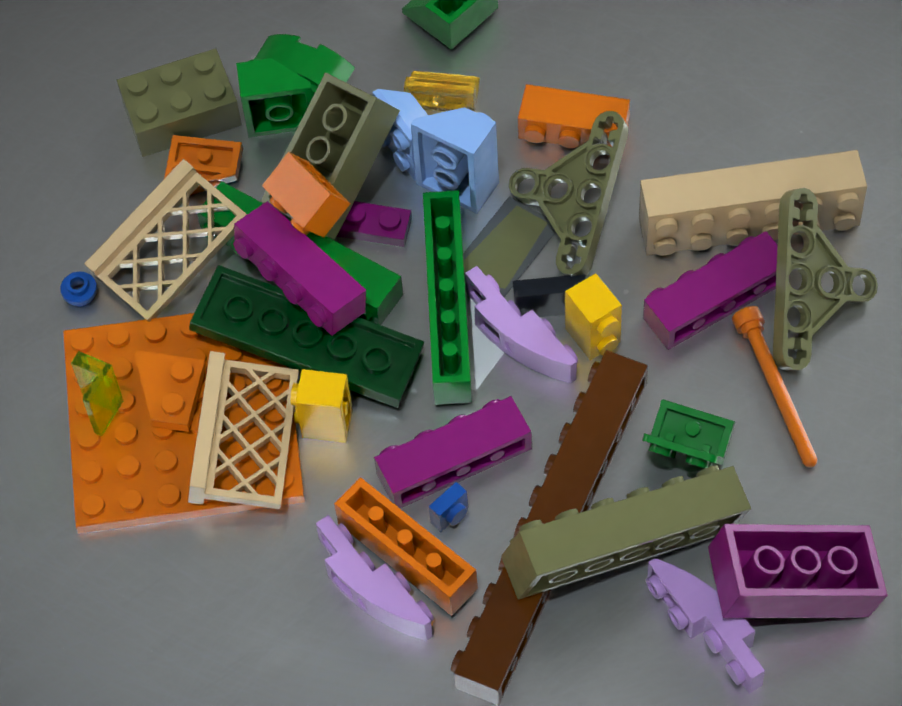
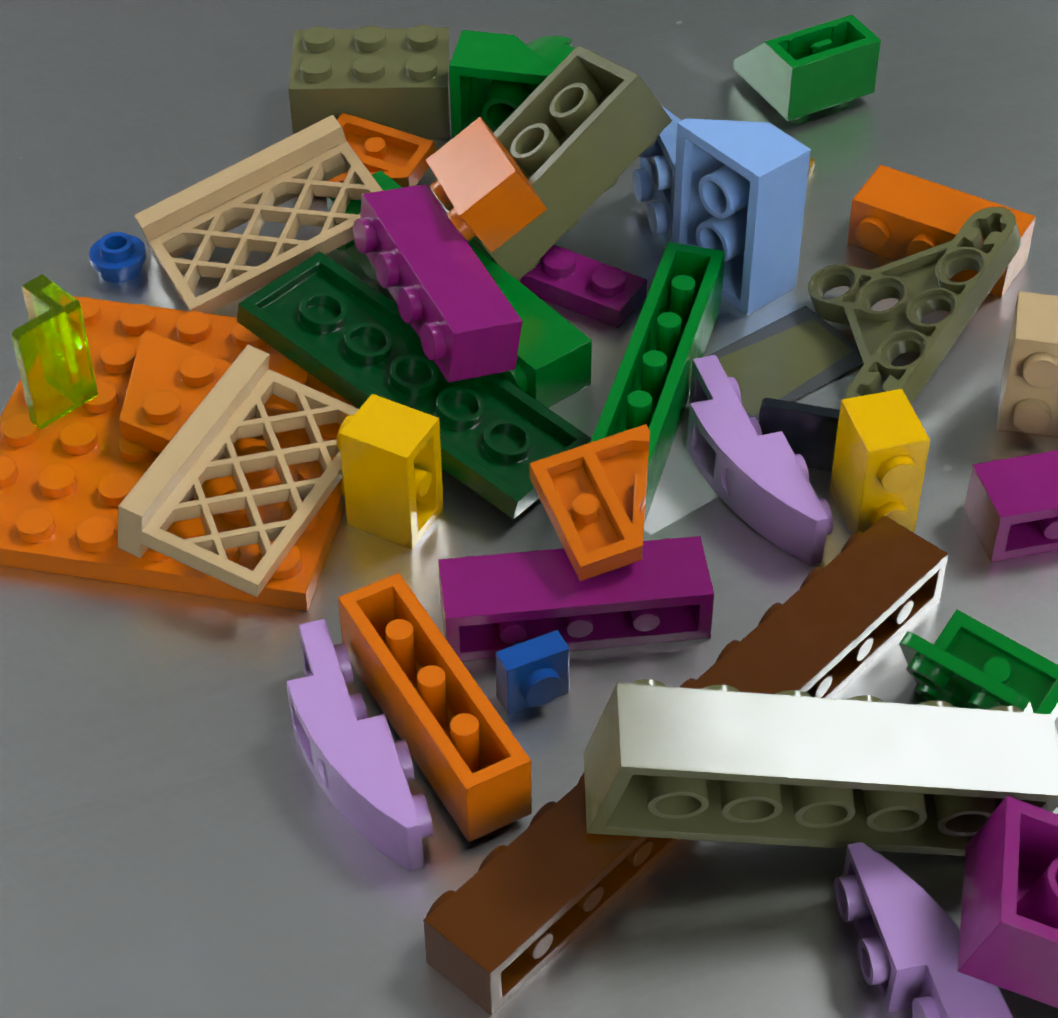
camera: 15 degrees right, 15 degrees down
none -> orange wing [529,424,650,581]

